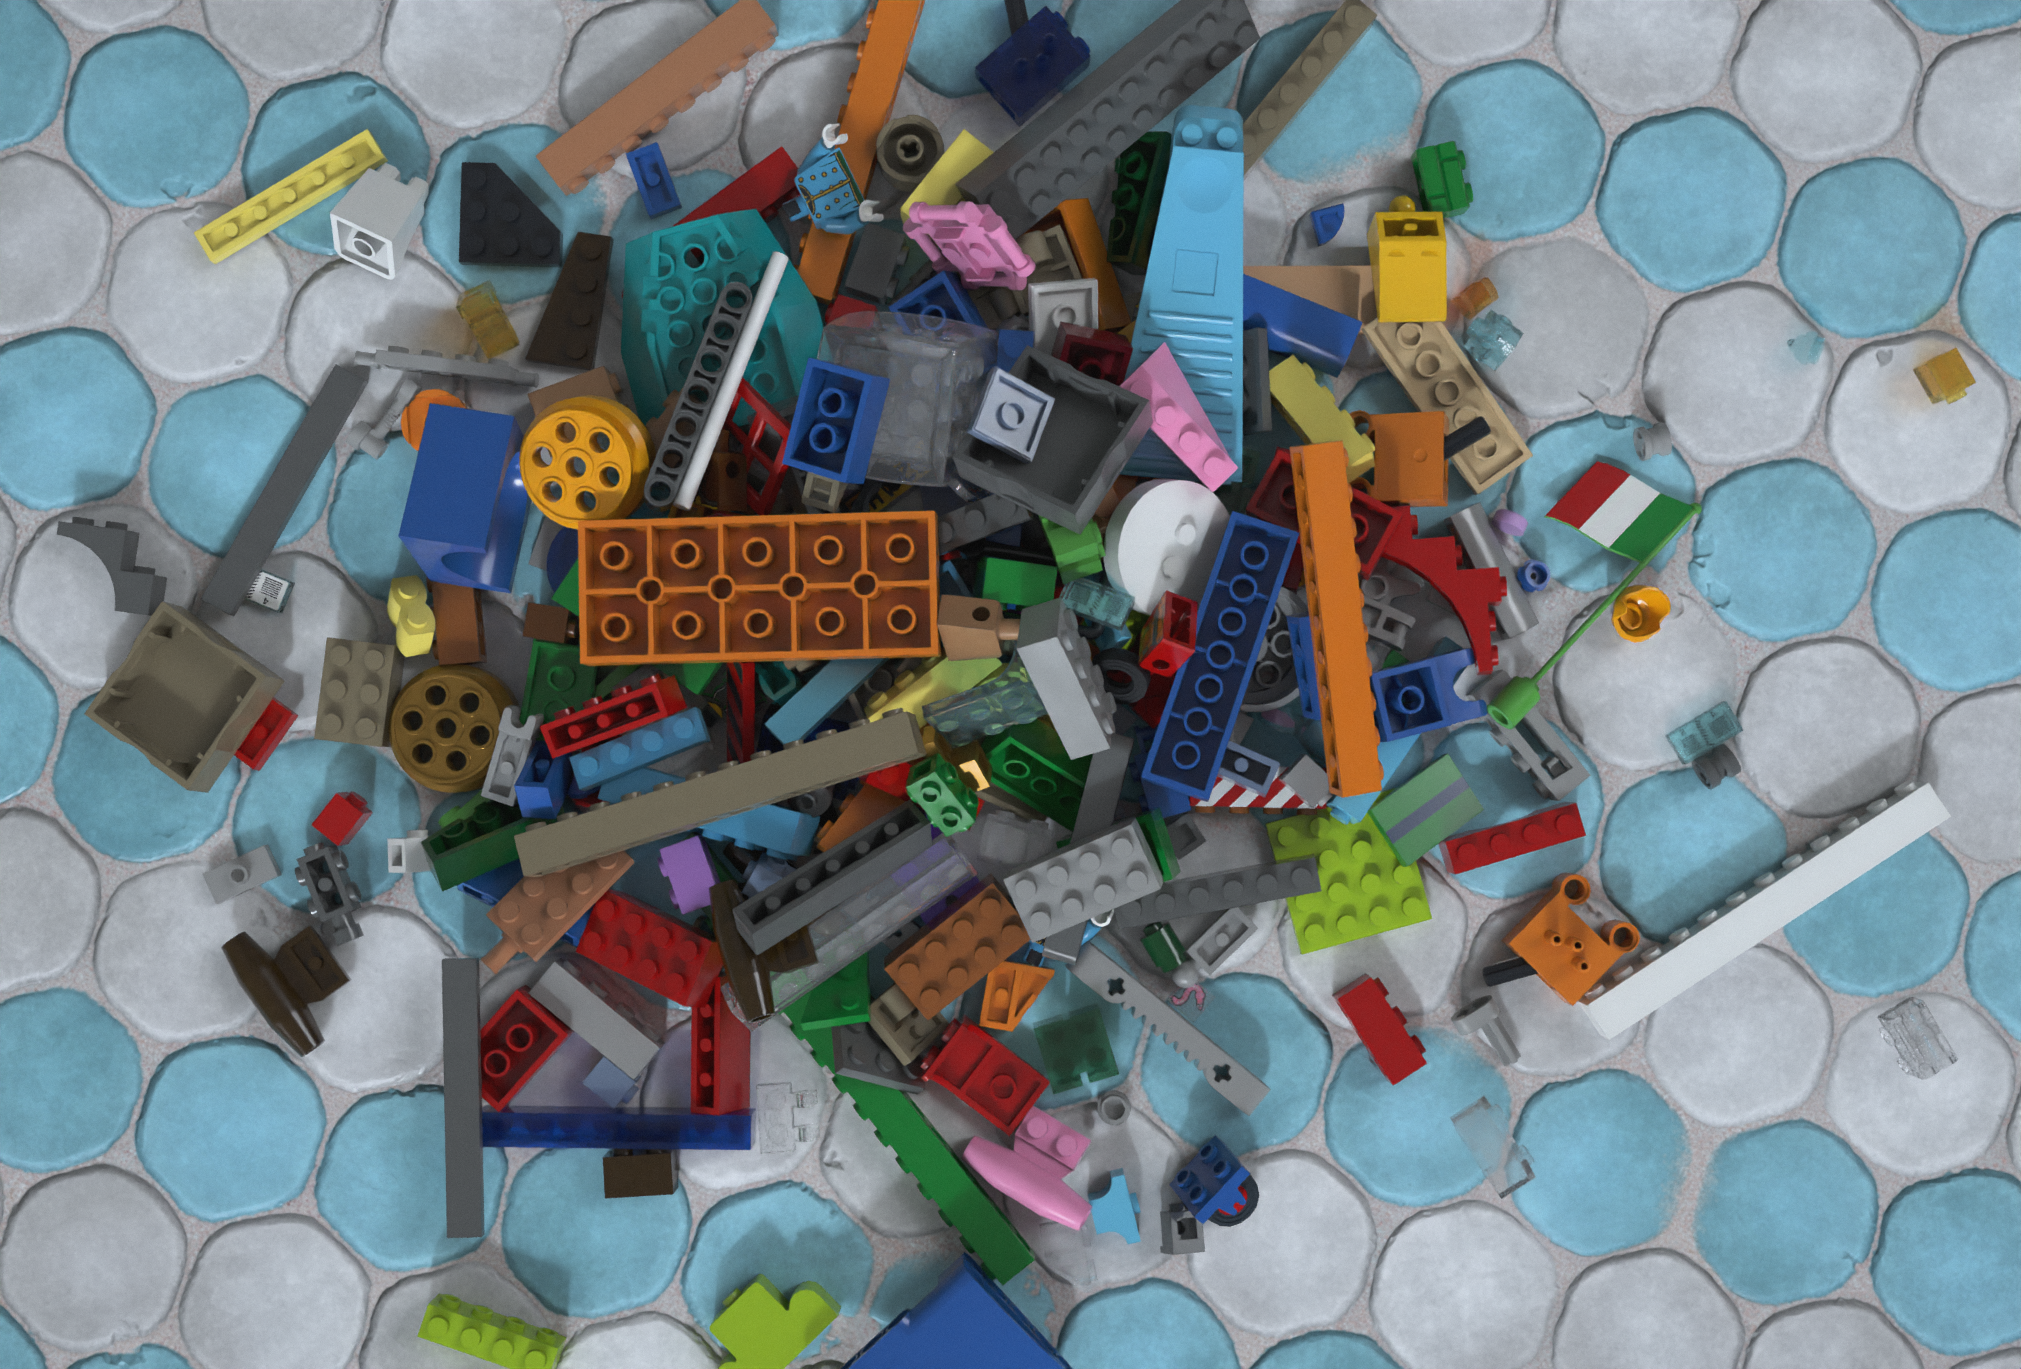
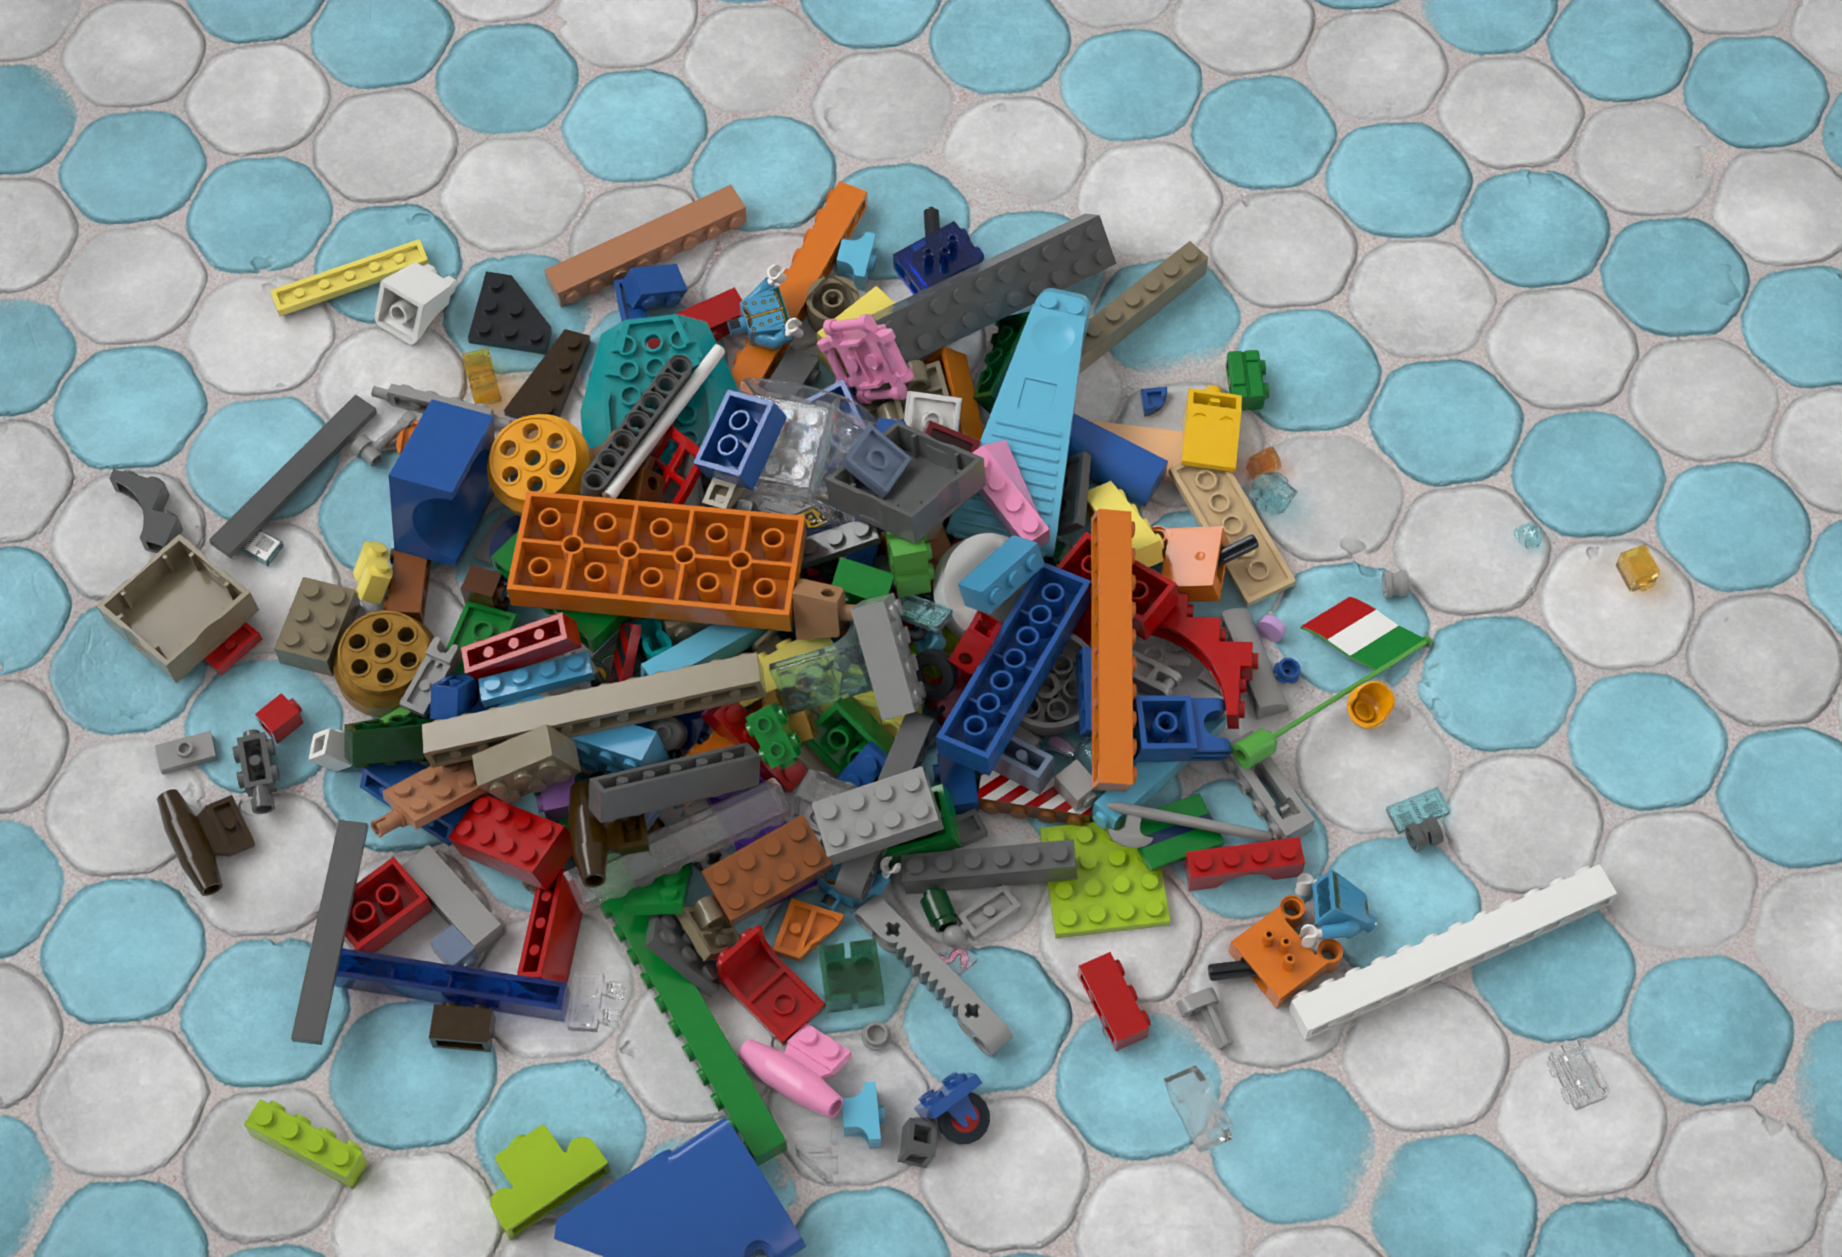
camera: 10 degrees right, 25 degrees down
none -> dark tan brick [472,724,581,803]
none -> blue brick [622,264,688,310]
none -> blue plate [834,740,888,791]
none -> medium azure brick [836,232,877,291]
none -> dark azure brick [958,535,1045,614]
none -> light grey piece [1107,802,1272,848]
none -> dark azure torso [1295,869,1377,948]

